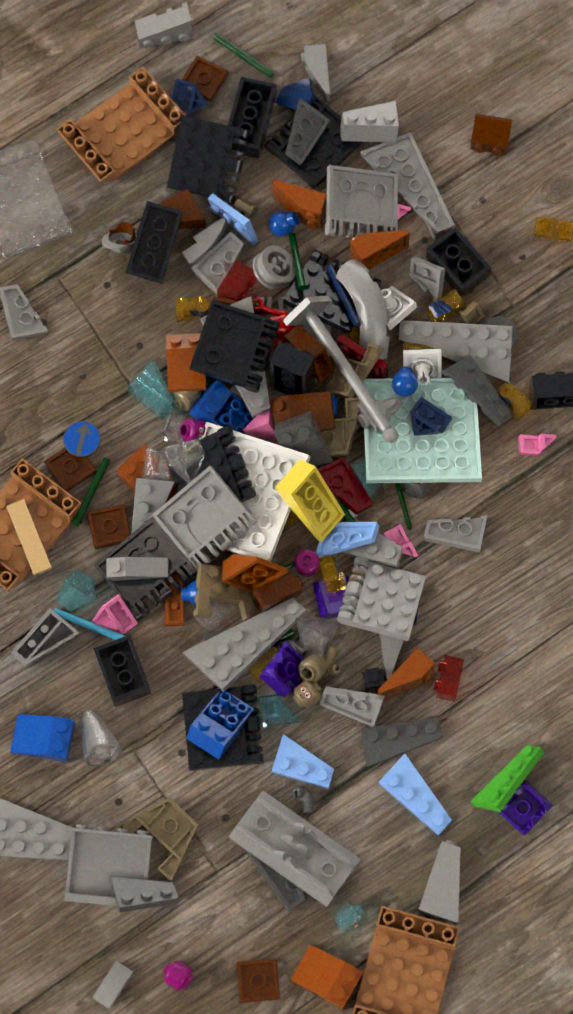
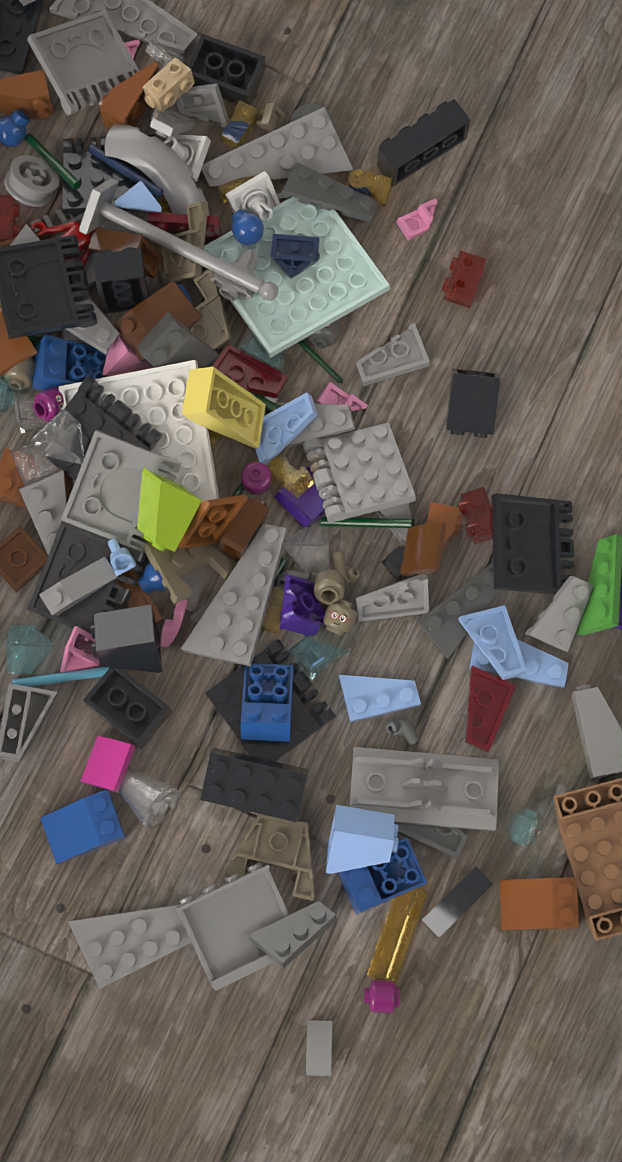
camera: 35 degrees left, 5 degrees up
reddish brown tile [236,958,280,1003] -> none
none -> dark pink slope [80,736,135,793]
none -> slope [90,605,163,673]
none -> light blue piece [108,539,136,576]
none -> light blue slope [114,181,162,213]
none -> lime slope [137,468,202,552]
none -> tan brick [143,57,195,112]
none -> clear tile [145,39,175,67]
none -> light grey wing [150,107,195,138]
none -> bright pink slope [161,599,188,647]
none -> black brick [200,748,309,822]
none -> dark green bar [321,517,414,528]
none -> light blue slope [326,805,398,874]
none -> blue slope [337,838,427,915]
none -> clear yellow slope [367,888,427,984]
none -> reddish brown slope [400,523,447,577]
none -> black slope [422,866,493,938]
none -> clear red brick [442,250,487,308]
none -> black slope [446,368,501,438]
none -> light blue wing [458,605,527,680]
none -> dark red wing [465,666,516,752]
none -> black hinge [491,493,575,595]
none -> light grey wing [525,576,594,652]

